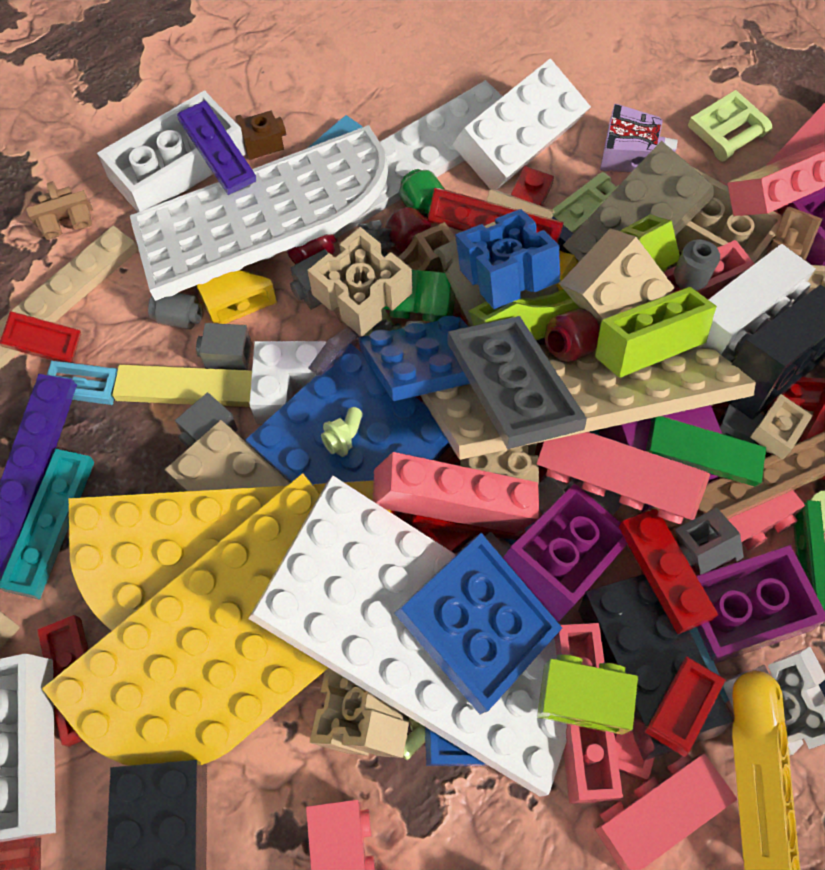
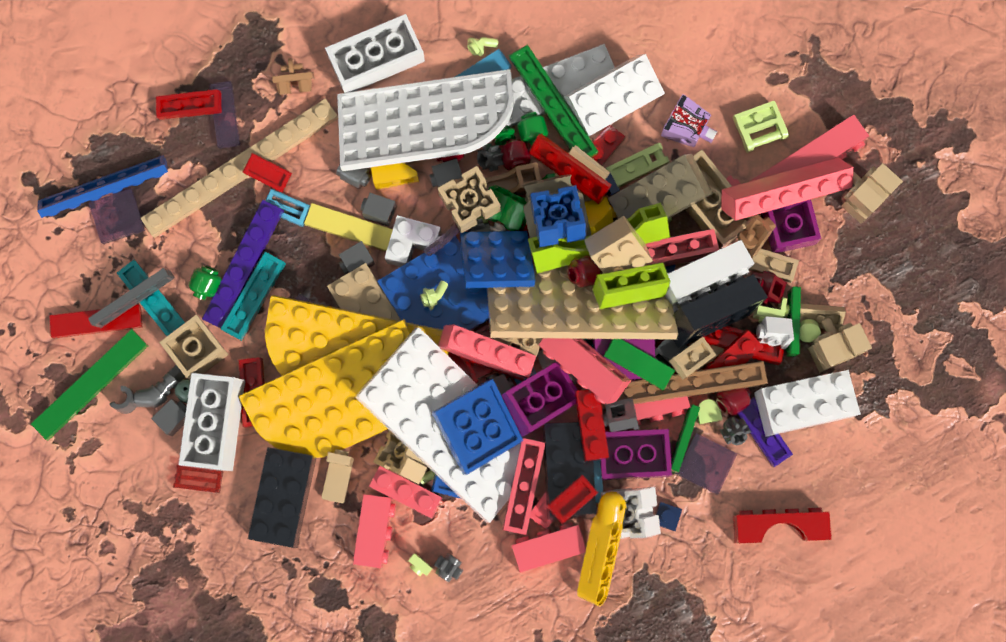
camera: 15 degrees right, 15 degrees up
dark purple tile [177,100,256,195] -> none
reddish brown brick [235,110,287,160] -> none
dark grey plate [448,316,587,449] -> none
lime brick [537,654,638,735] -> none
dark grey brick [674,239,720,291] -> none
none -> tan bracket [322,449,354,503]
none -> coral brick [369,466,443,519]
none -> yellowish green plate [467,37,498,56]
none -> green plate [495,125,516,146]
none -> green tile [509,44,598,157]

